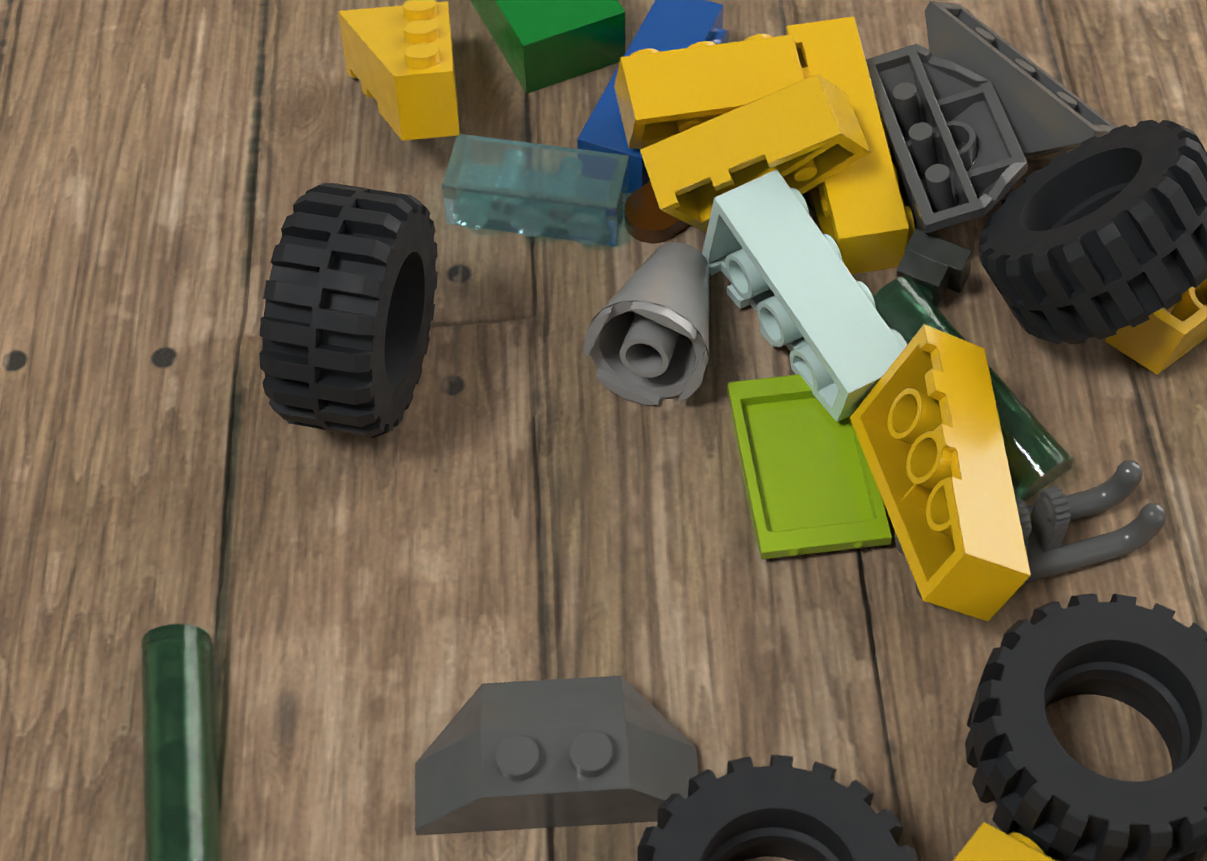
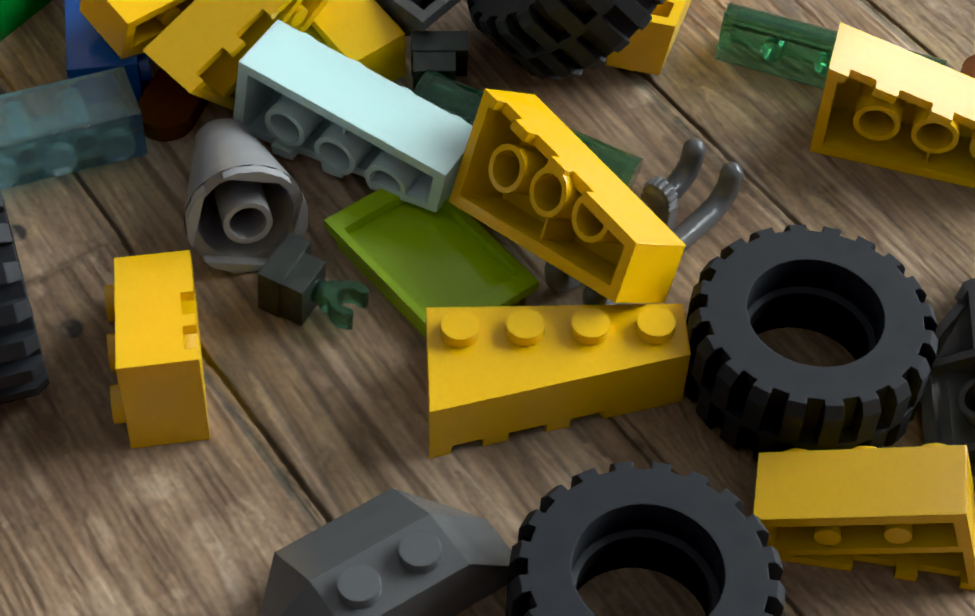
camera: 35 degrees left, 5 degrees down
none -> yellow wedge [104,250,210,449]
none -> pearl dark grey piece [257,232,369,330]
none -> yellow wedge [426,303,691,459]

